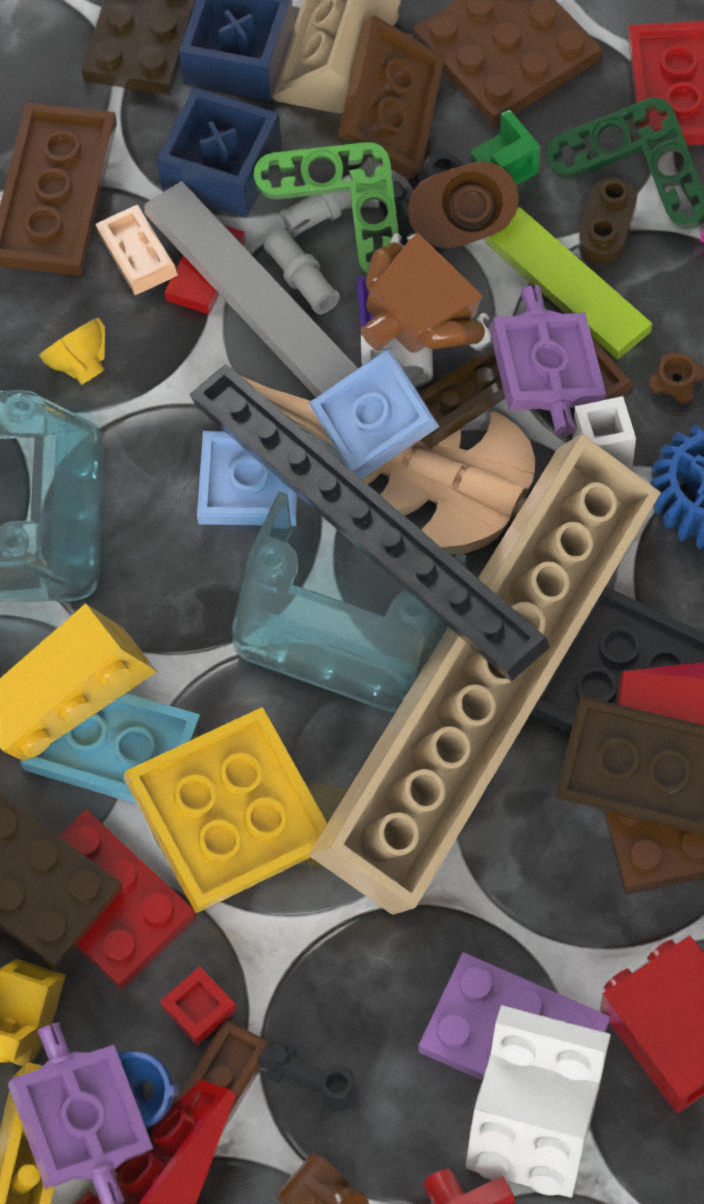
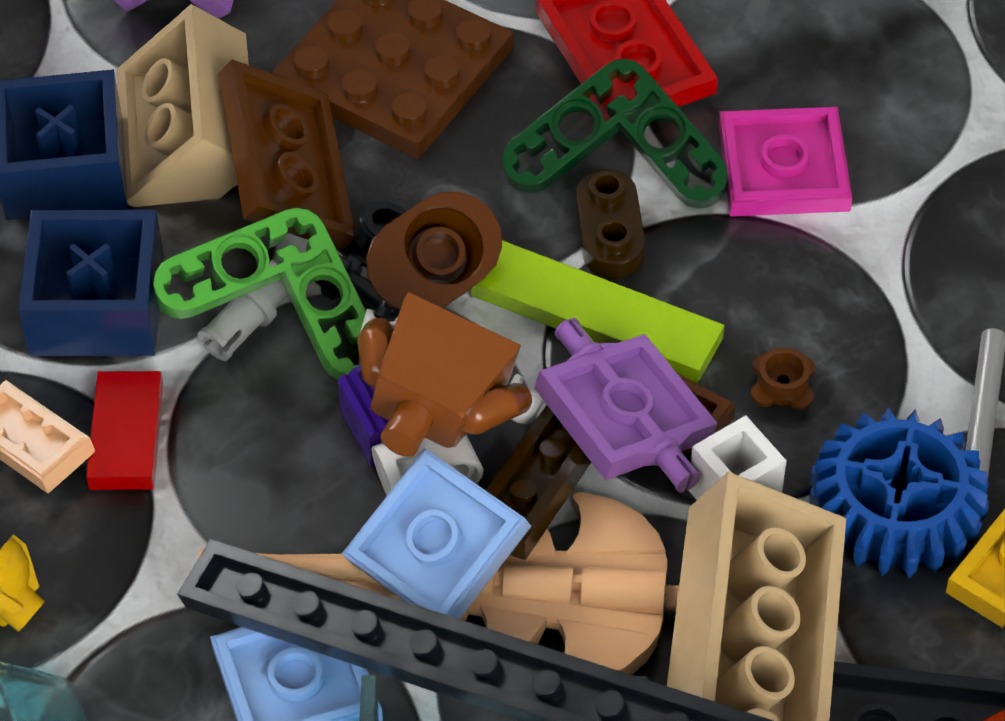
camera: 25 degrees left, 10 degrees down
light grey tile [144,181,358,397] -> none
light grey pin [264,229,340,314] -> none
green panel [471,110,540,186] -> none

